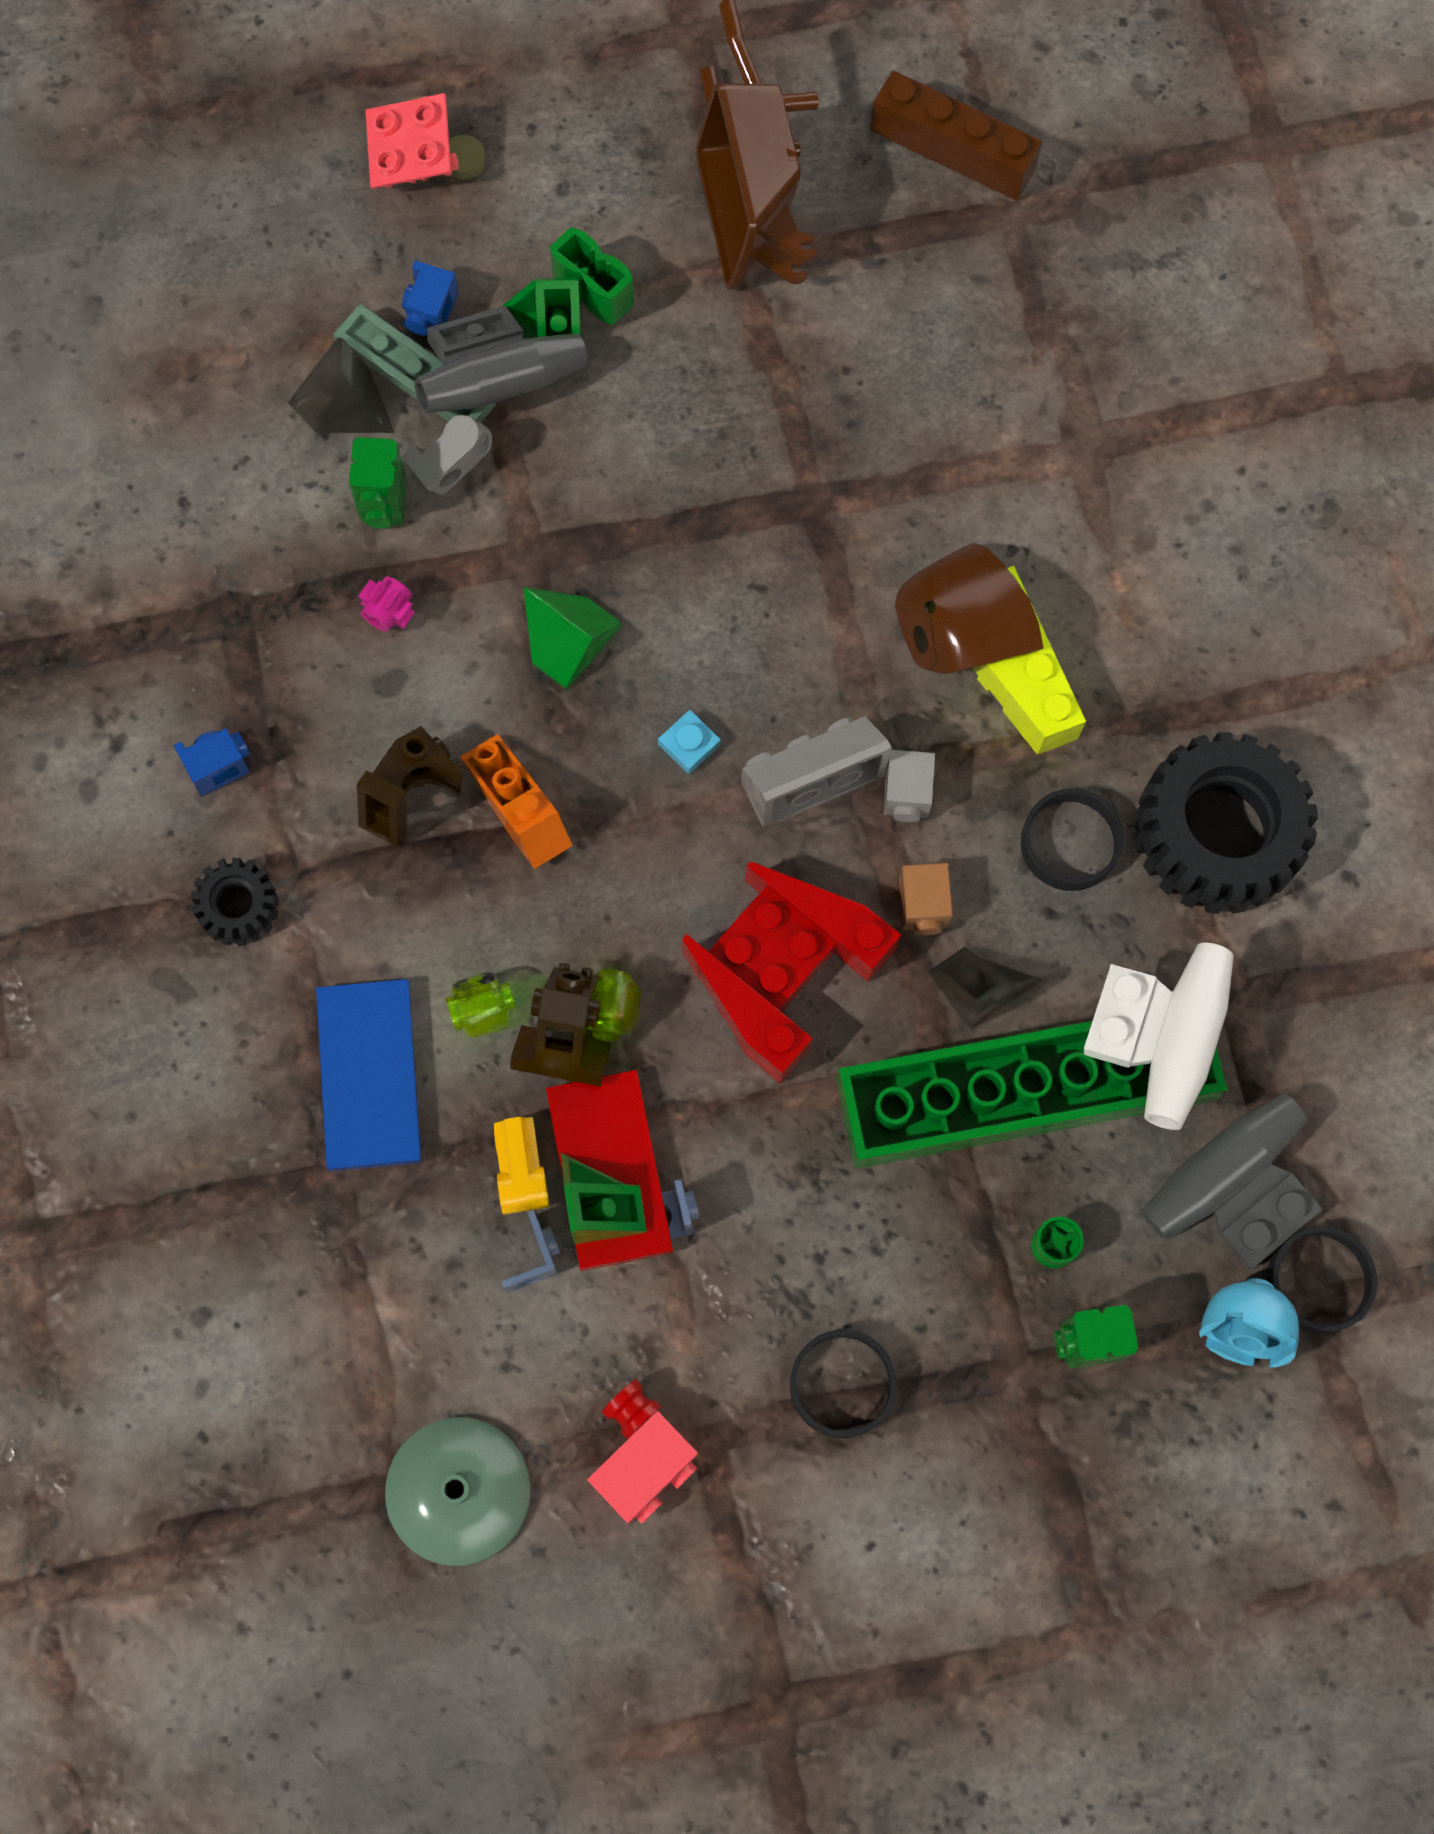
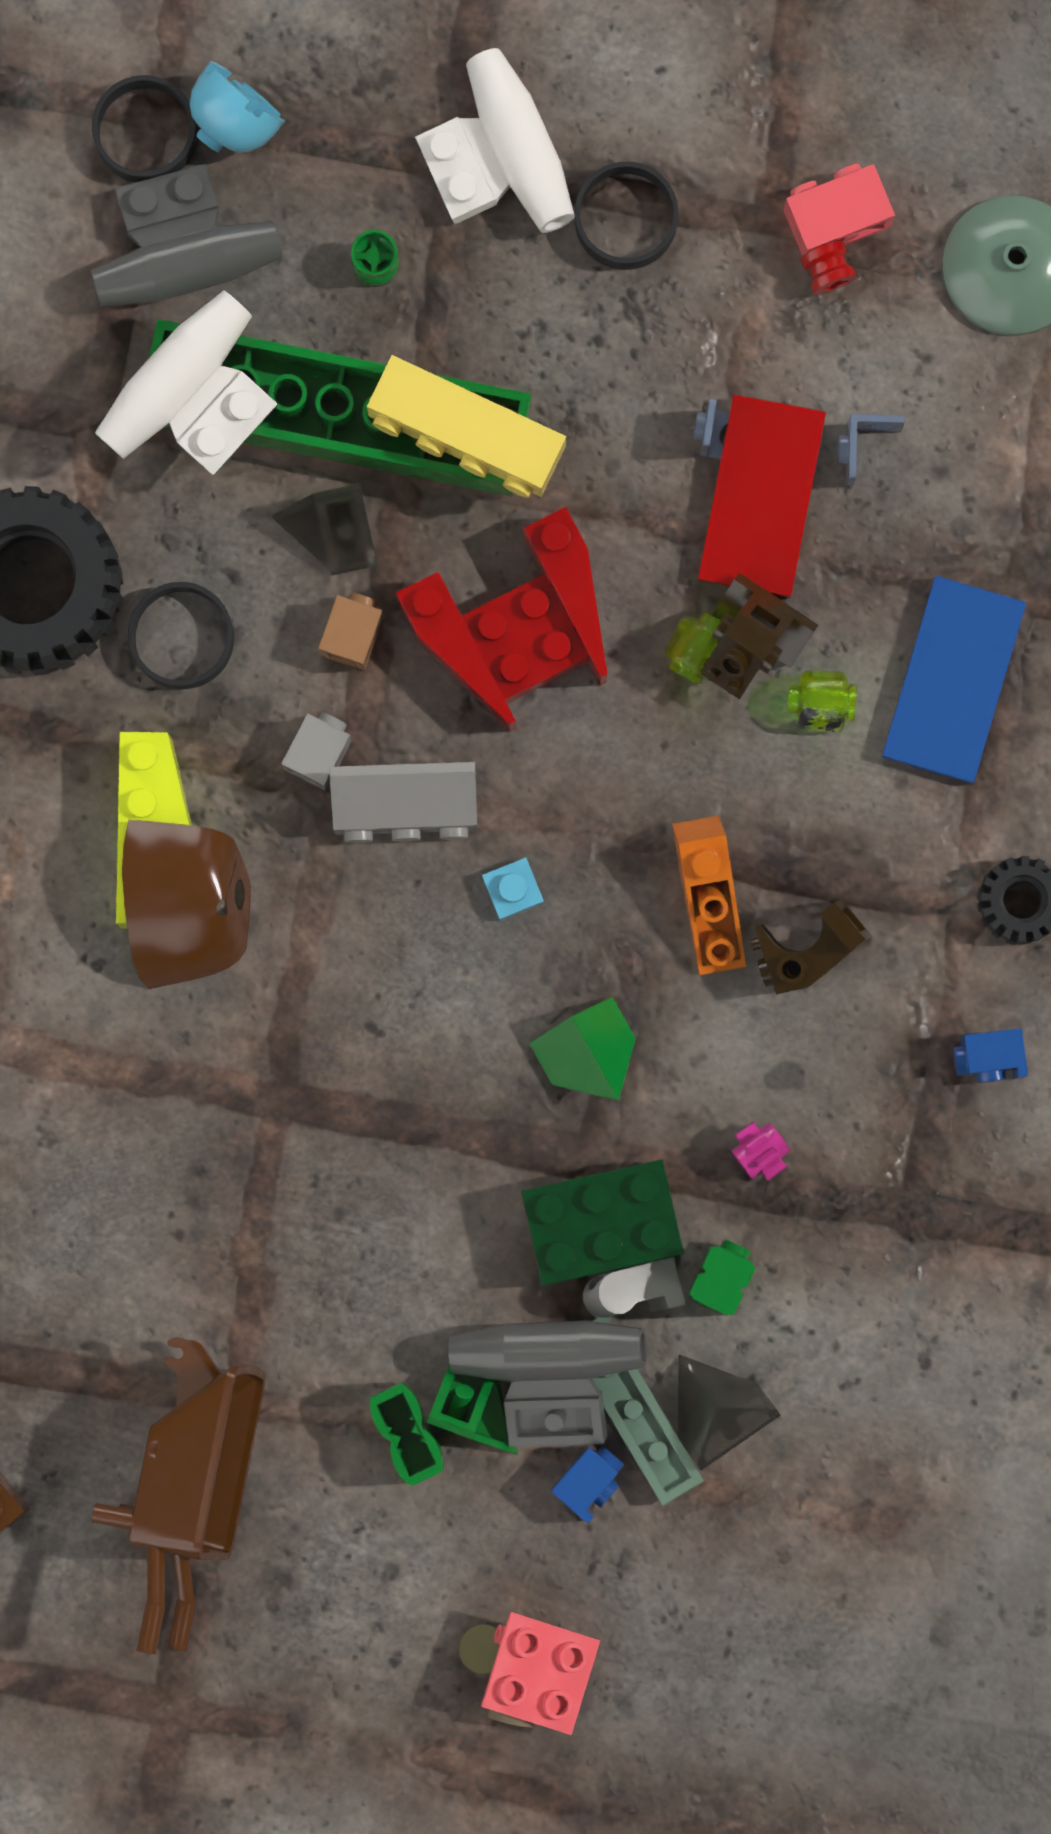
camera: 155 degrees left, 10 degrees up
yellow piece [493,1117,550,1215] -> none
green slope [561,1153,647,1244] -> none
green brick [1053,1305,1138,1369] -> none
none -> light yellow brick [367,355,566,498]
none -> white plate [415,48,575,233]
none -> dark green brick [521,1159,684,1286]

